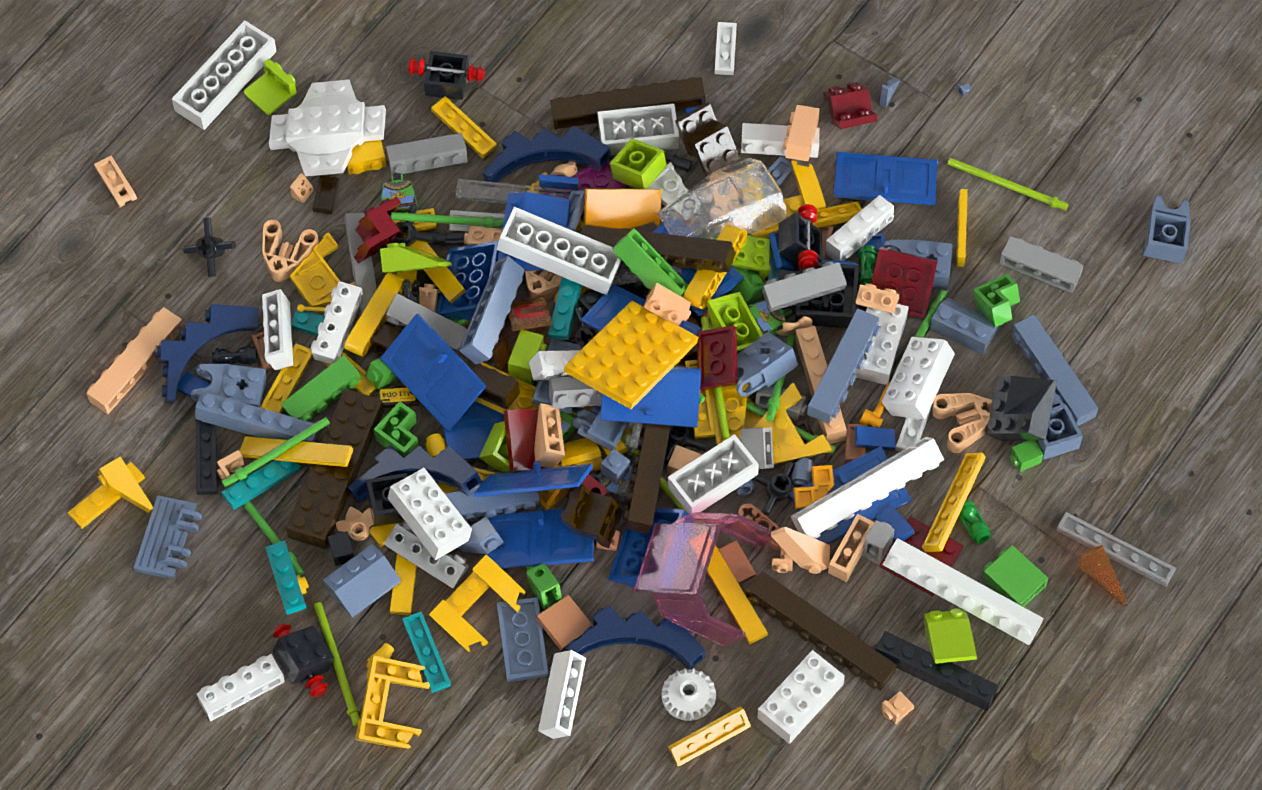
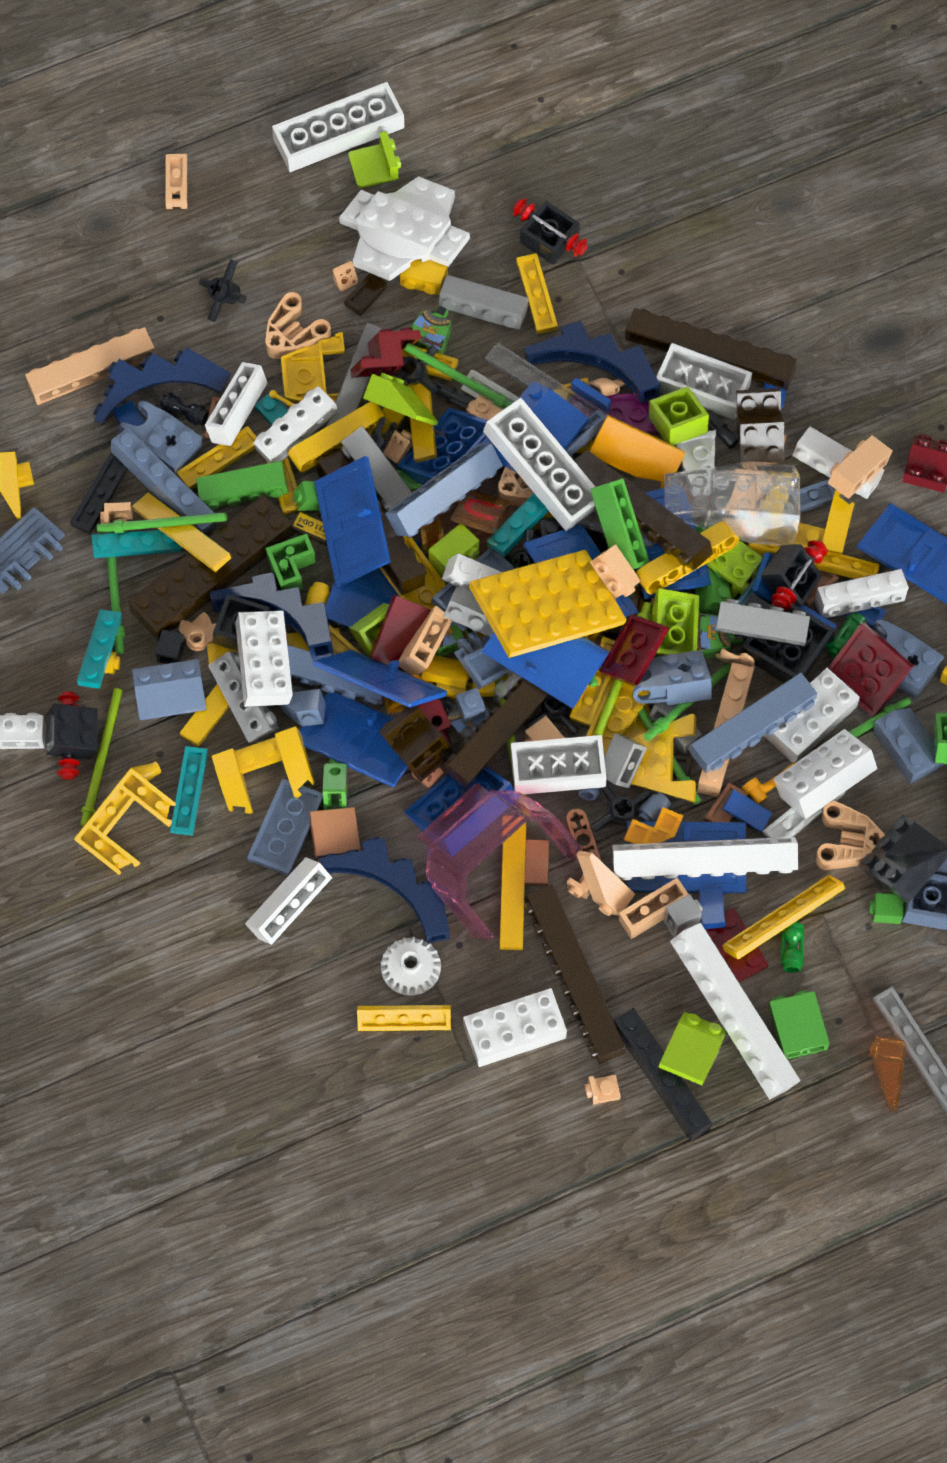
camera: 30 degrees right, 5 degrees up
white plate [715,22,737,75] -> none
light nougat bracket [856,283,899,313] -> none

